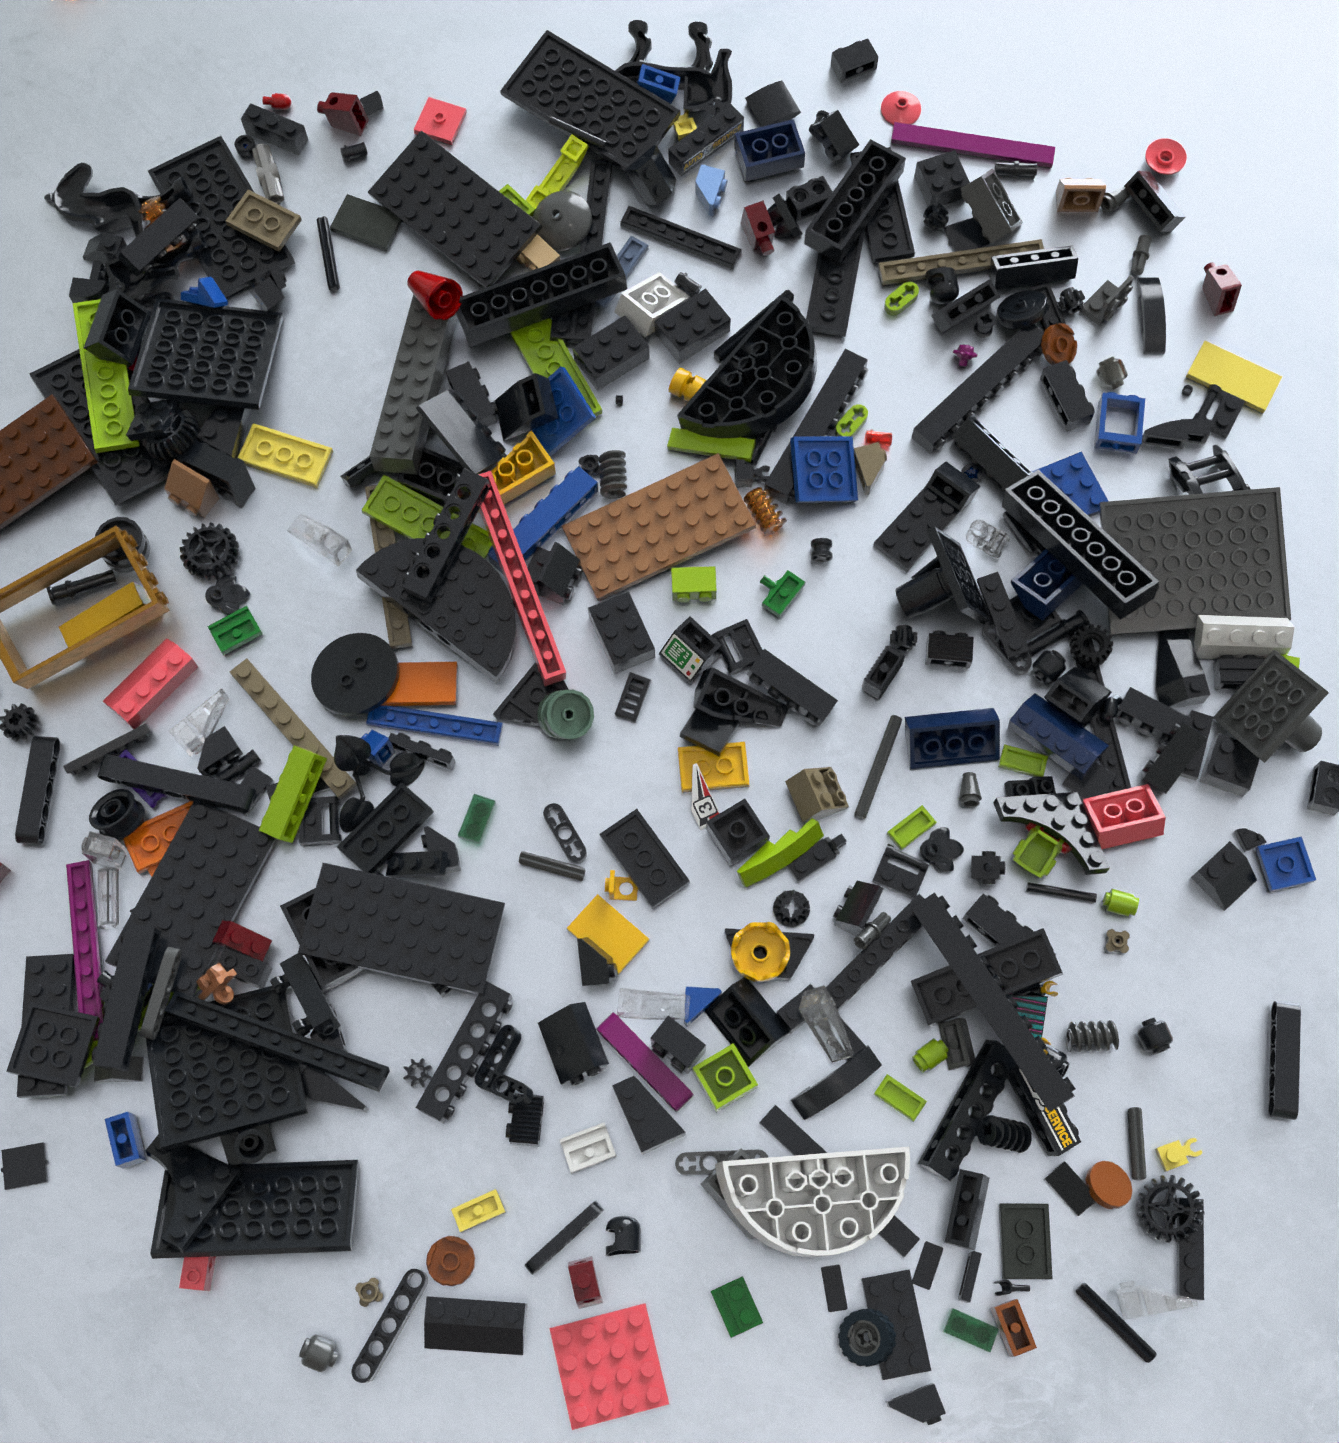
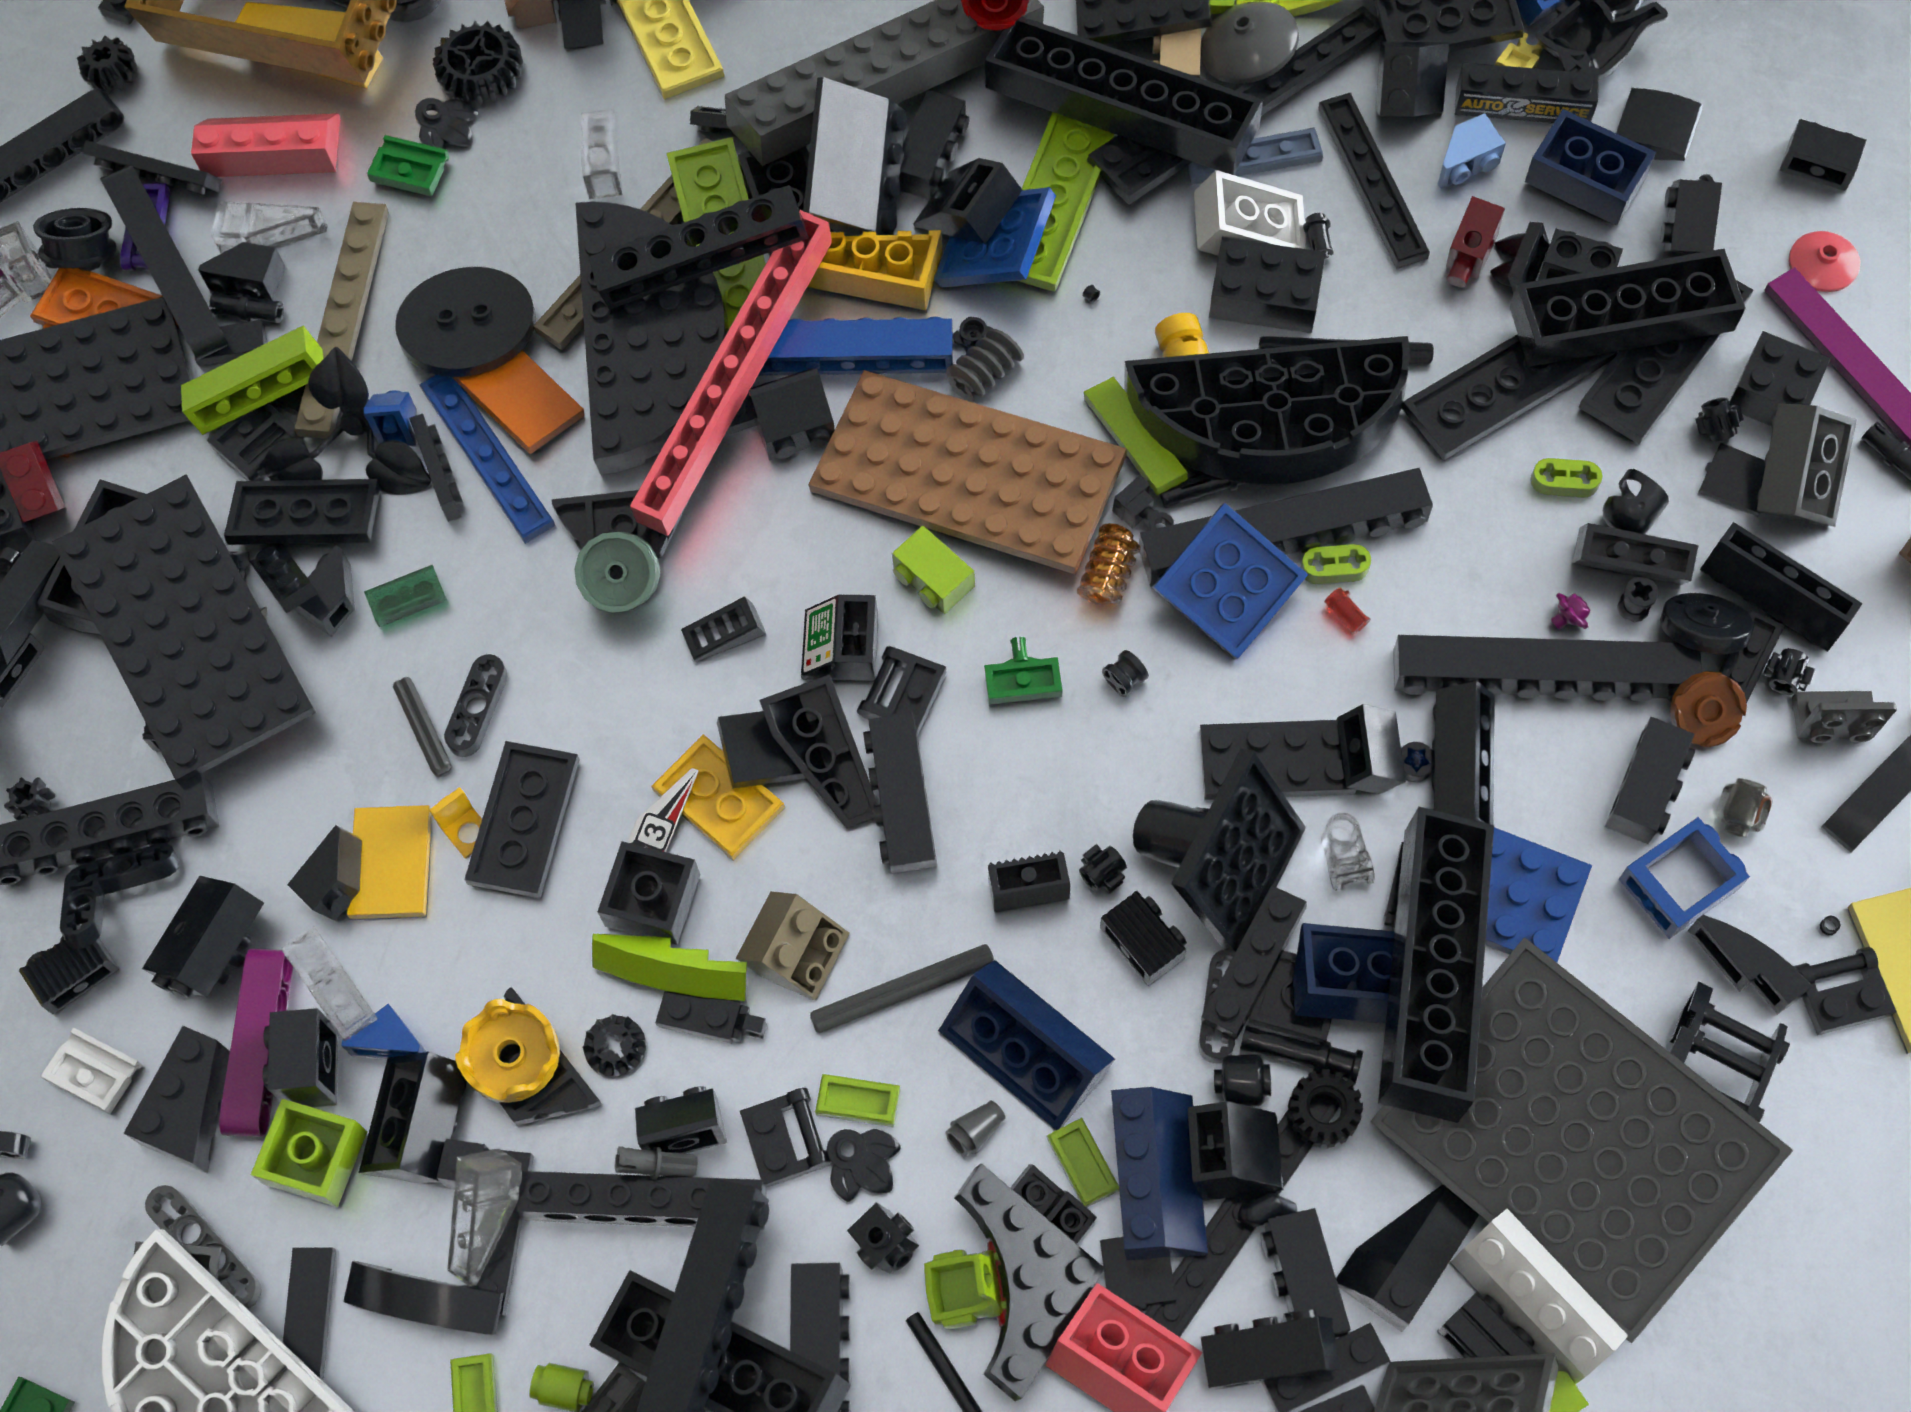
camera: 50 degrees right, 5 degrees down
black brick [573,315,650,391] -> none
black brick [588,591,655,674] -> none
dark tan slope [854,442,887,495] -> none
dark tan plate [878,239,1044,285] -> none

